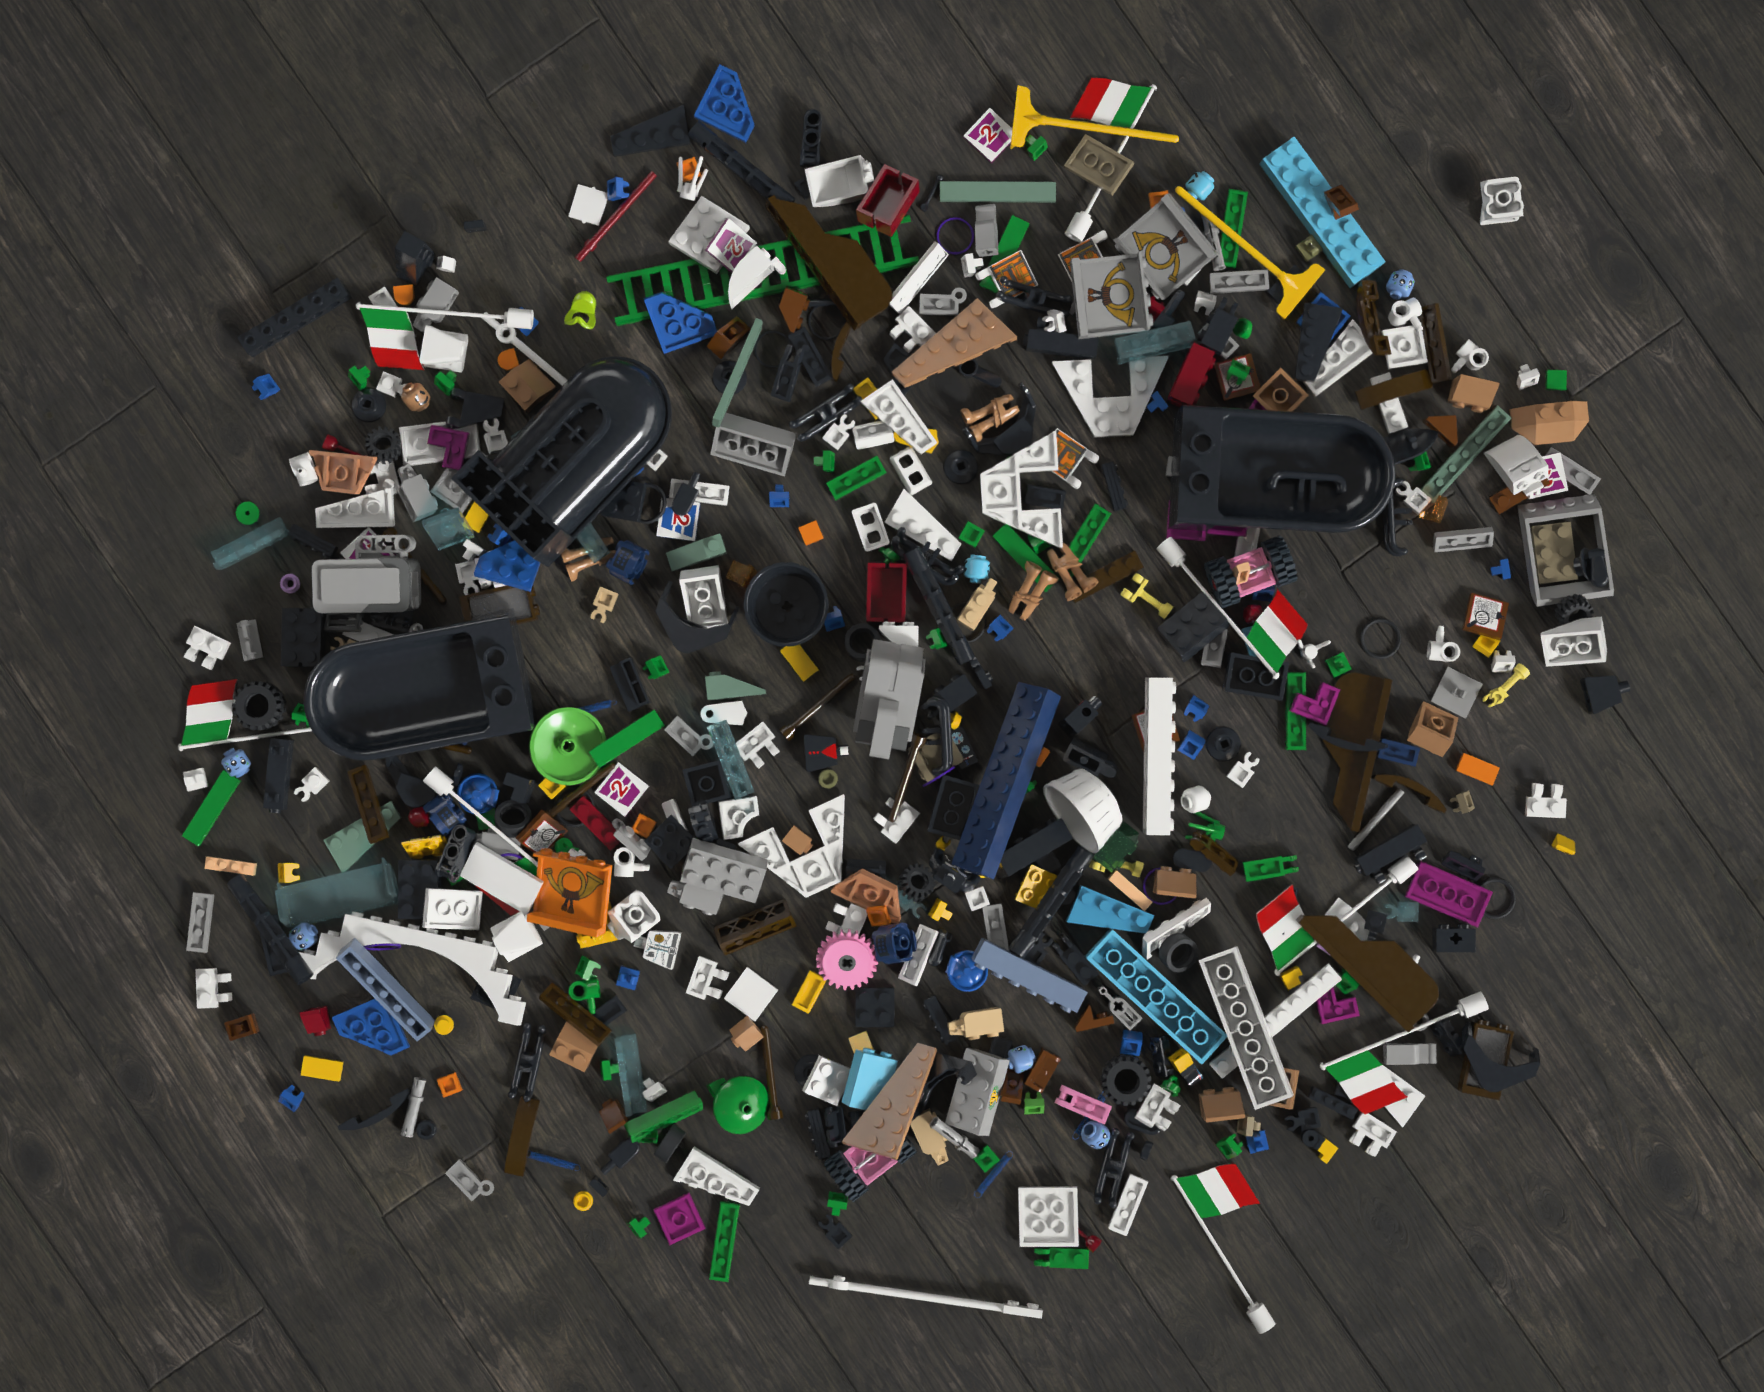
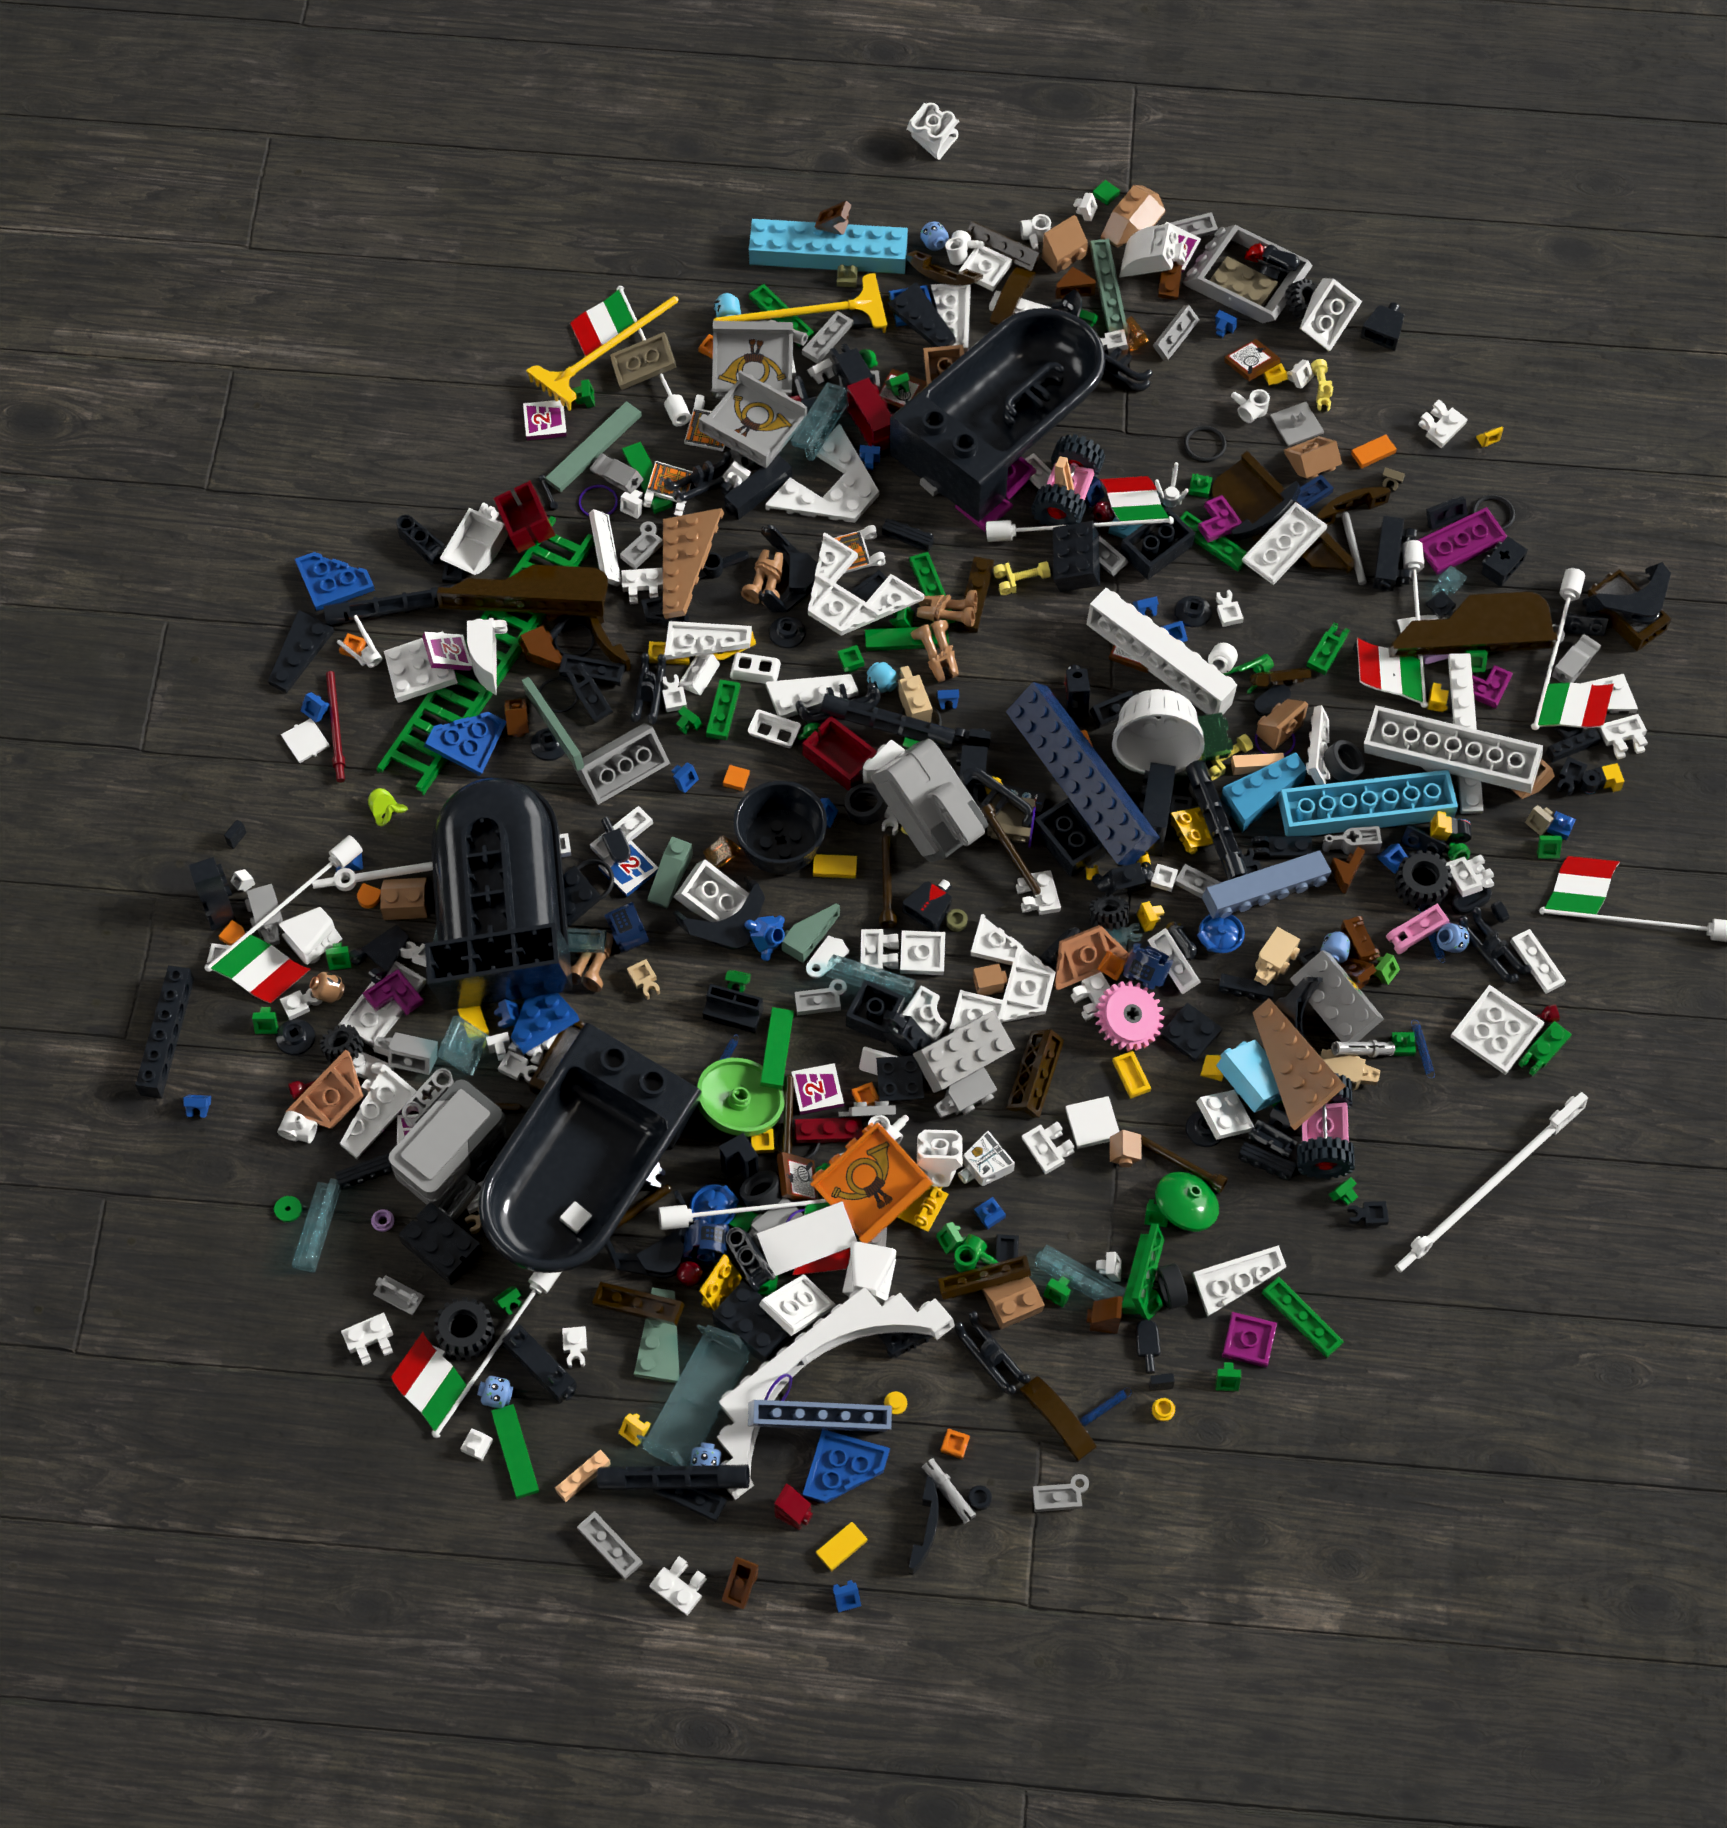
camera: 50 degrees left, 25 degrees down
light grey tile [430,468,473,514] -> none
medium nougat slope [1199,1087,1245,1122] -> none
none -> white tile [559,1201,592,1234]
none -> blue rock [745,915,785,961]
none -> white plate [900,931,945,975]
none -> white tile [1242,502,1327,585]
none -> red piece [1245,243,1265,262]

